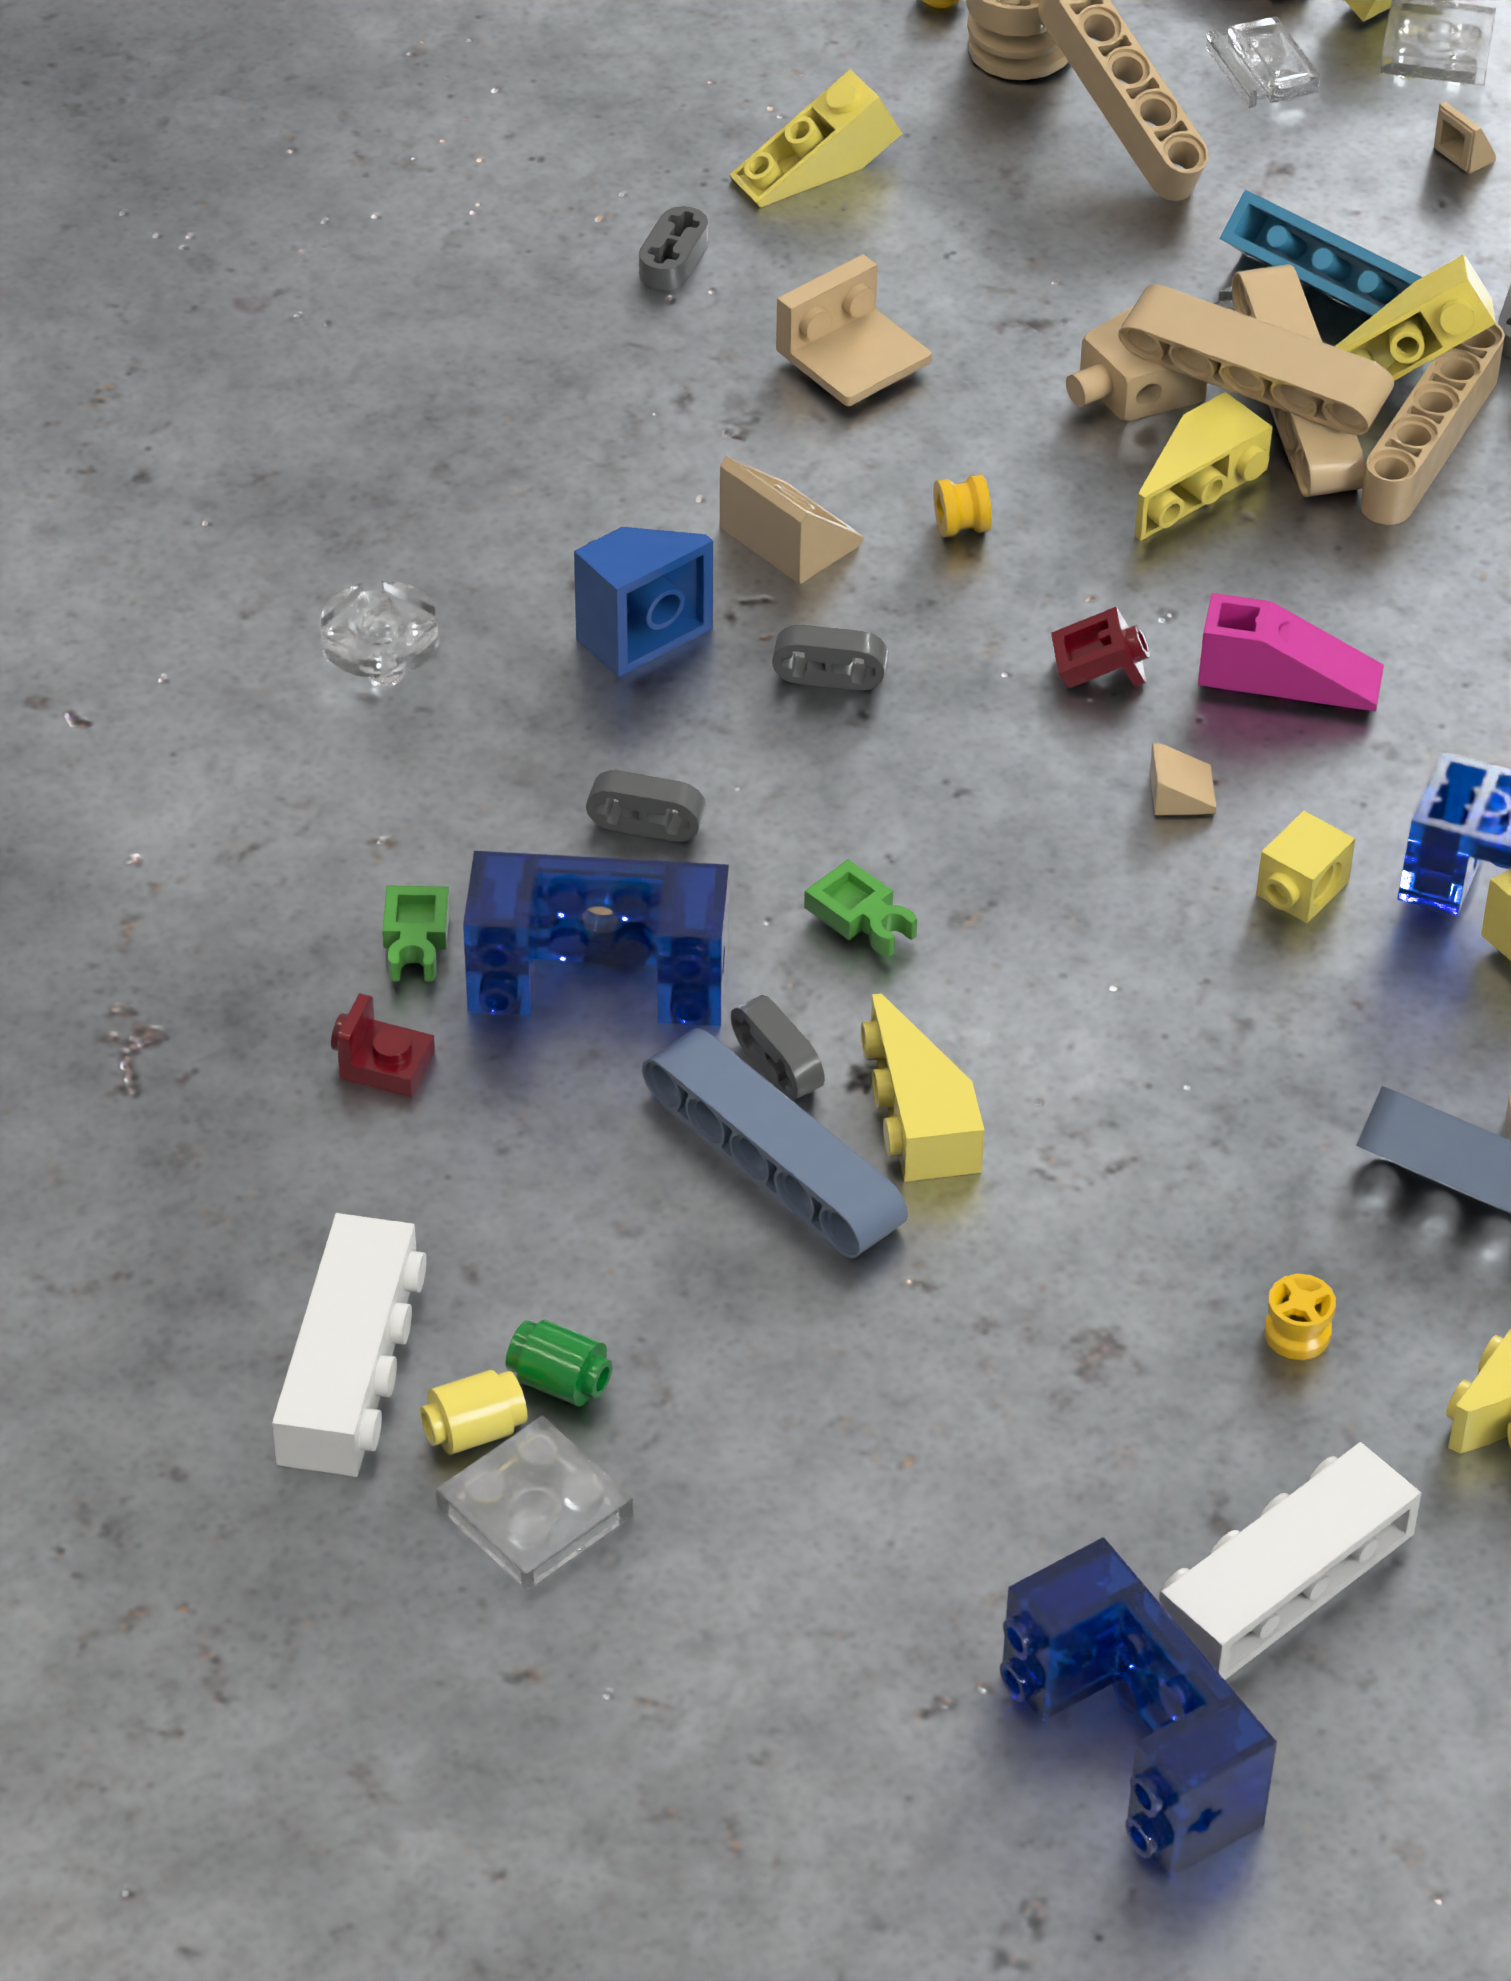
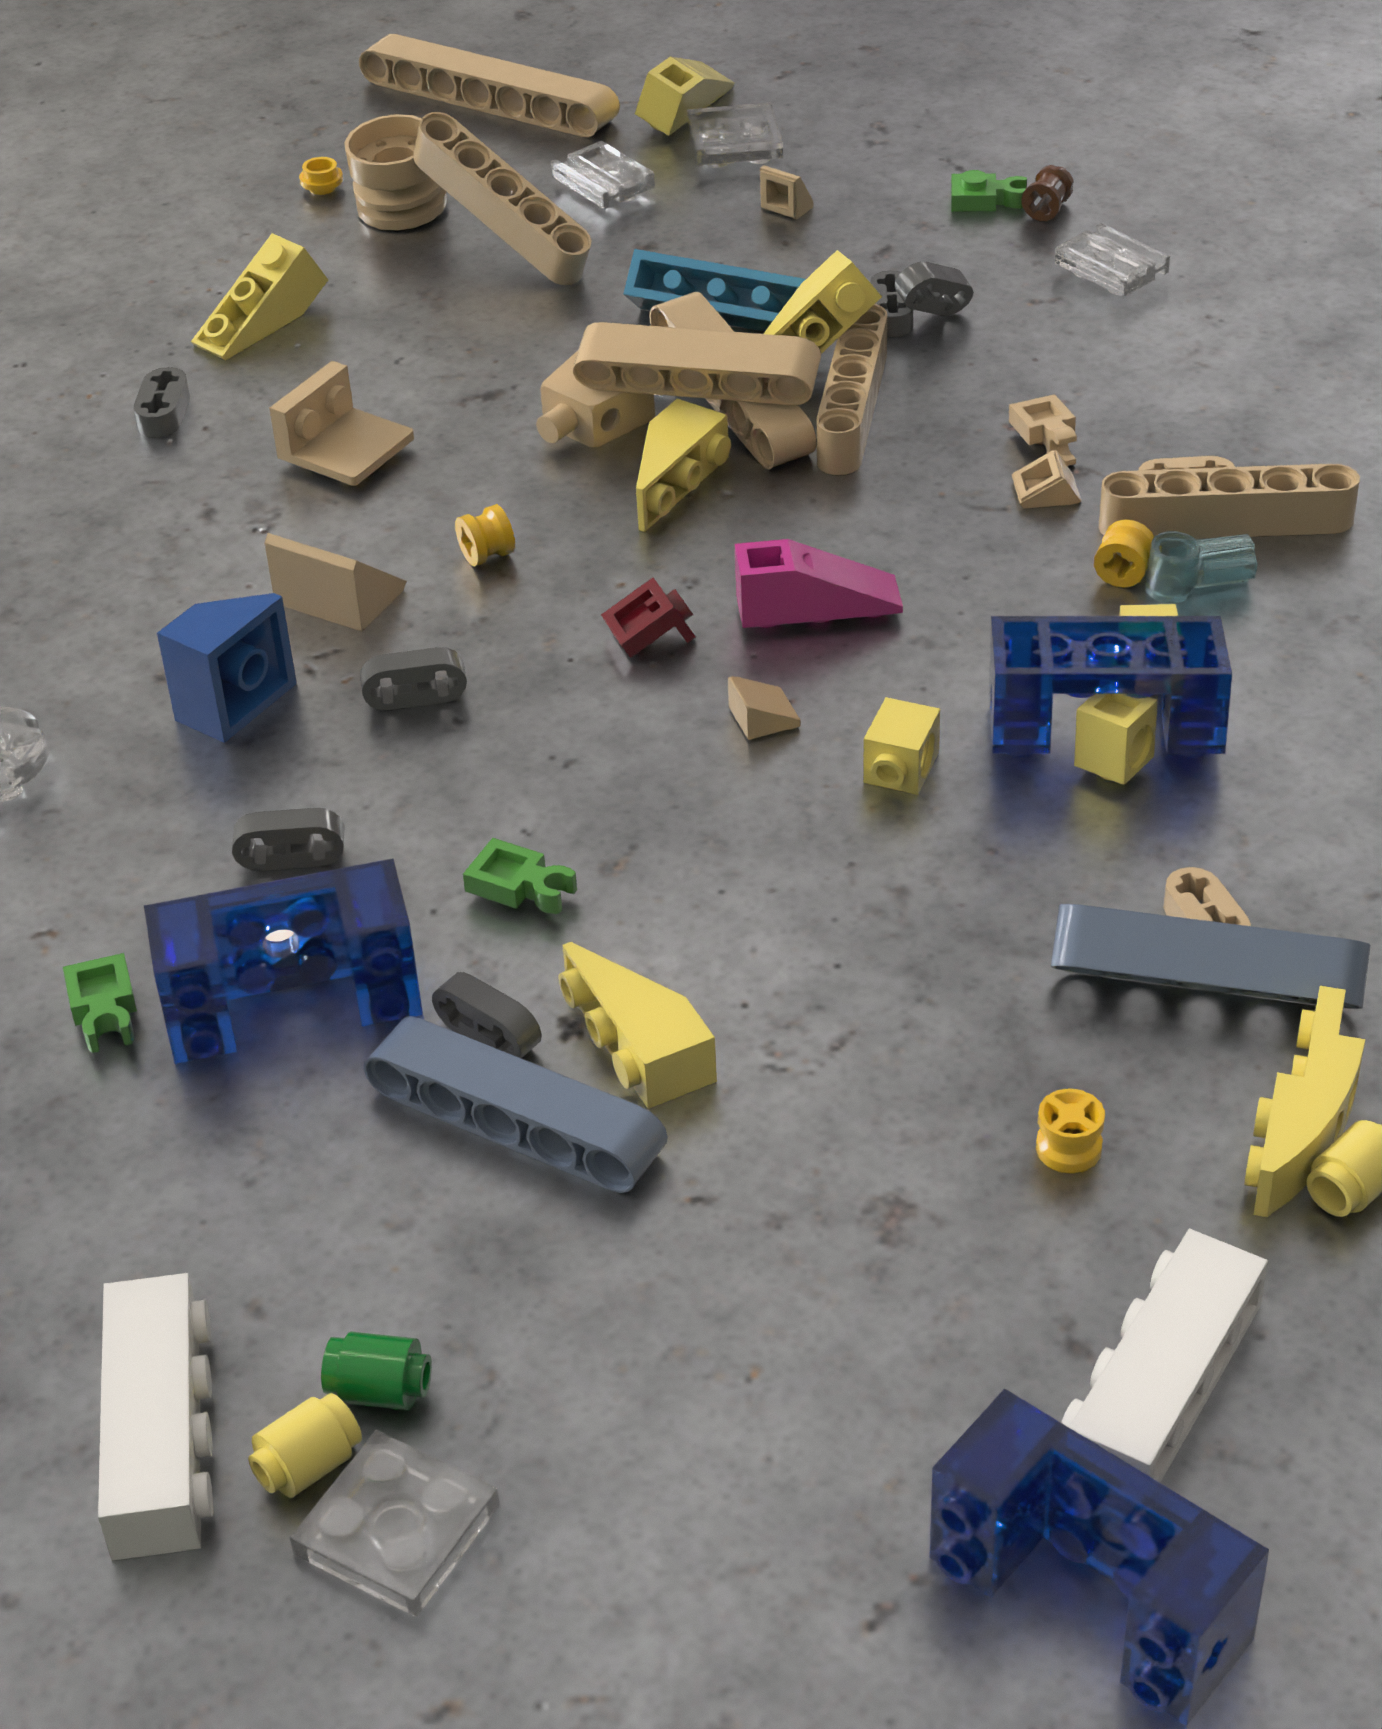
camera: 15 degrees left, 5 degrees down
dark red bracket [331,993,435,1098] -> none

